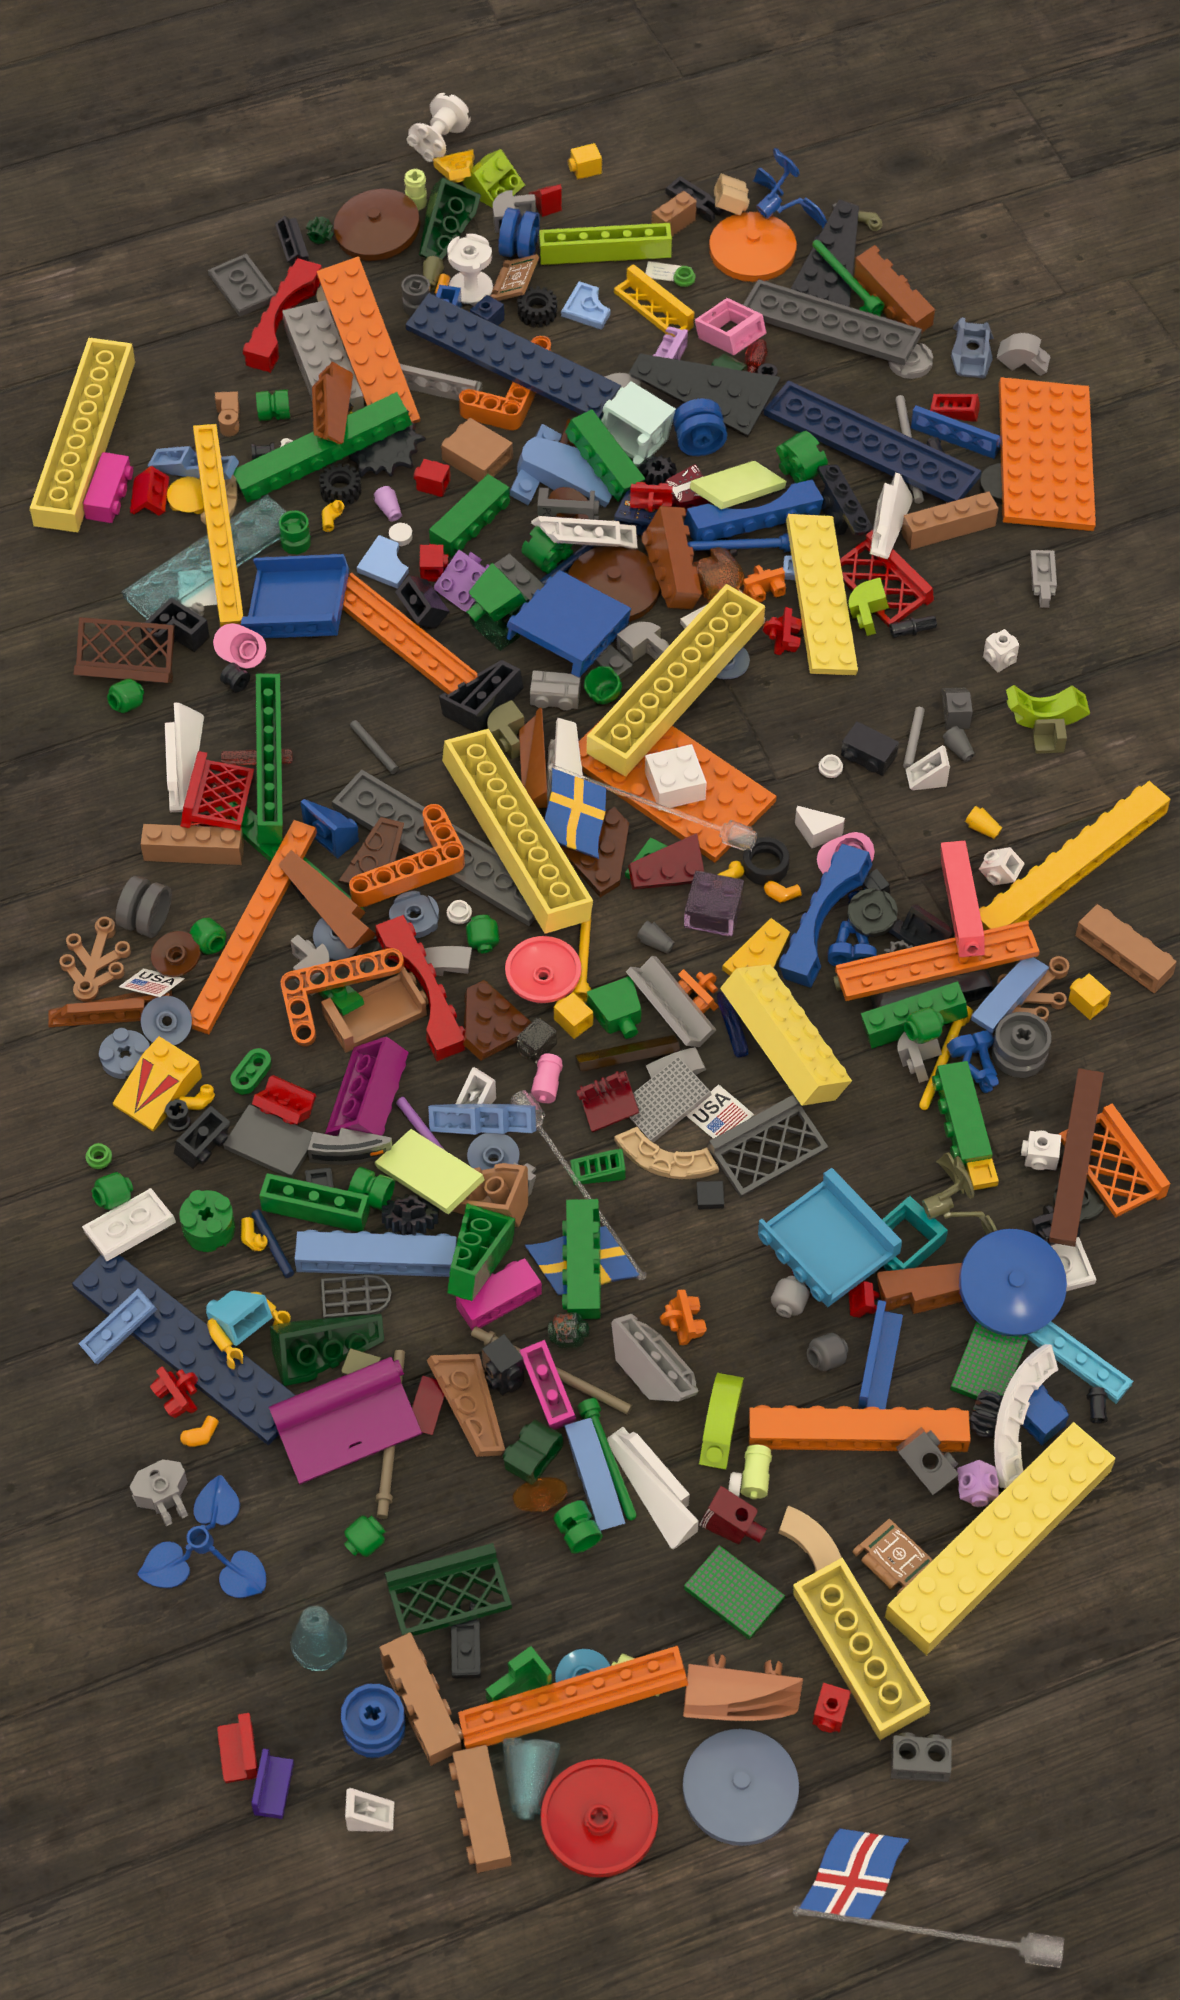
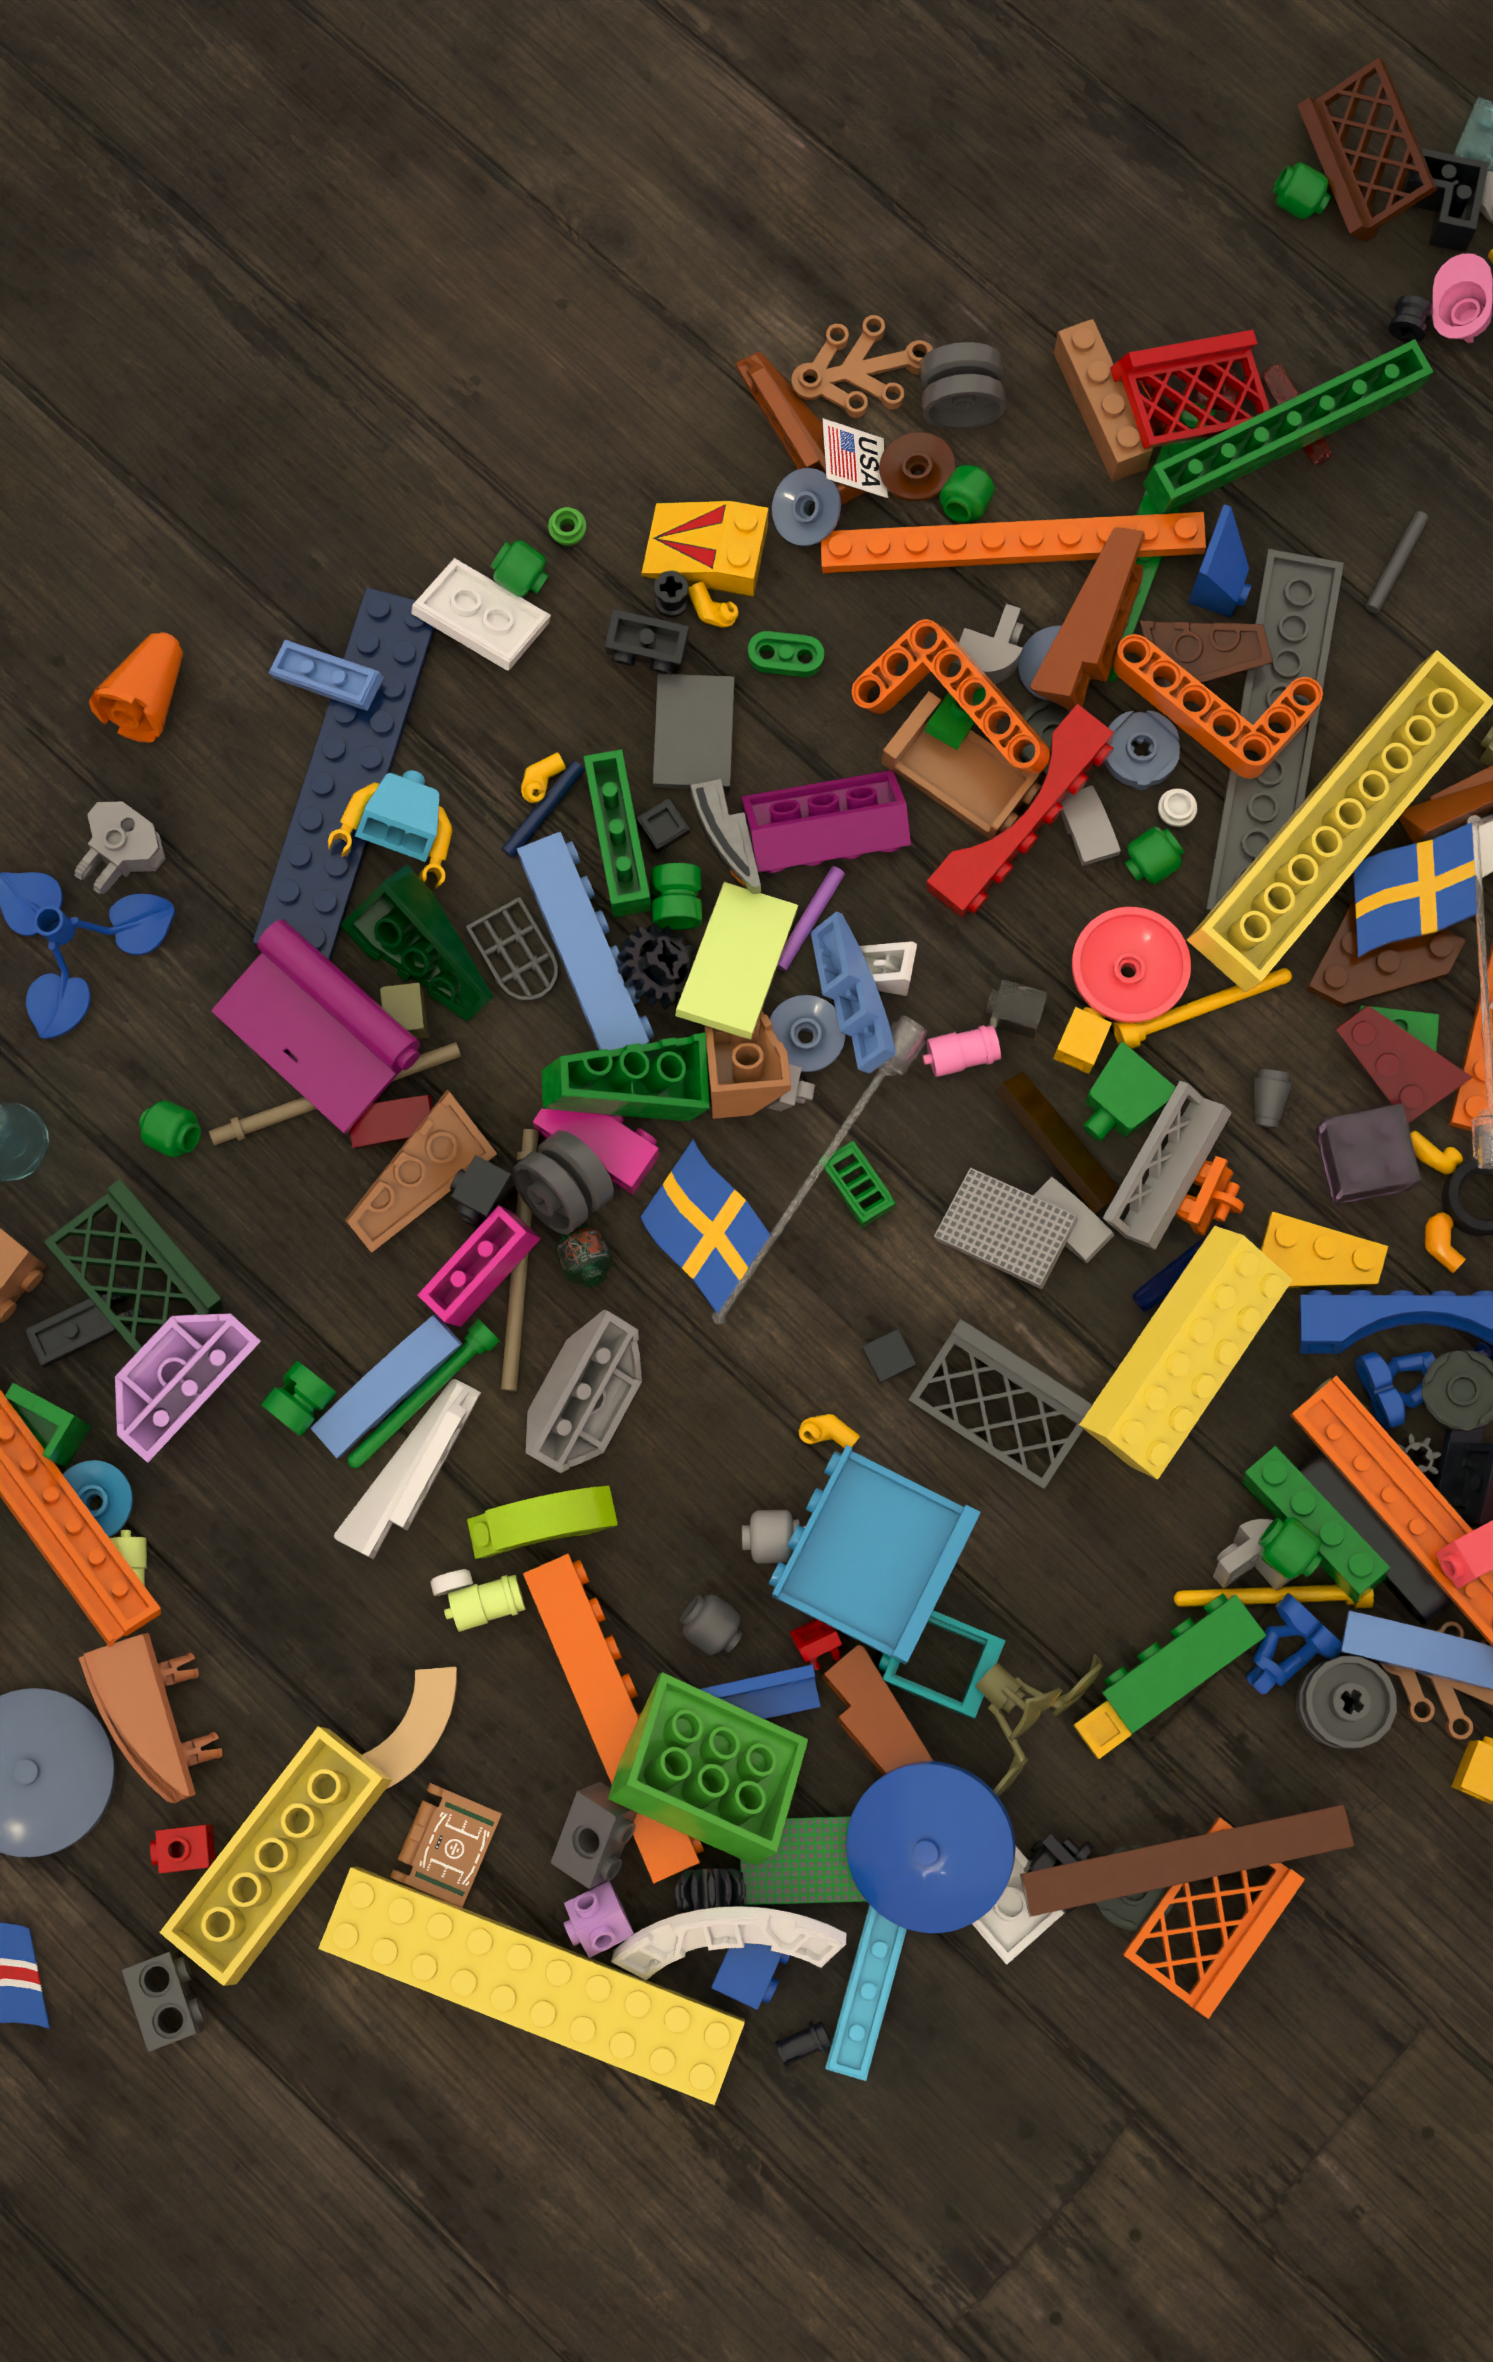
camera: 65 degrees right, 20 degrees up
sand blue plate [99,1028,150,1079] -> none
red hips [150,1366,198,1418] -> none
white wedge [165,703,204,813] -> none
green brick [179,1190,235,1252] -> none
light orange arm [180,1416,219,1447] -> none
red bracket [252,1075,316,1125] -> none
reddish brown plate [463,980,535,1060] -> none
dark green brick [503,1419,564,1485] -> none
clear orange dish [513,1477,568,1512] -> none
green wedge [562,1199,601,1319] -> none
dark red hinge [576,1071,640,1132] -> none
tan tile [614,1126,719,1179] -> none
orange hips [660,1290,707,1345] -> none
green tile [684,1545,785,1640] -> none
sticker [687,1085,754,1138] -> none
dark red torso [699,1486,767,1544] -> none
white brick [1021,1131,1061,1170] -> none
none -> orange cone [89,632,183,743]
none -> lavender wedge [115,1314,261,1463]
none -> dark grey wheel [512,1130,614,1235]
none -> bright green slope [608,1672,808,1866]
none -> yellow arm [799,1414,860,1449]

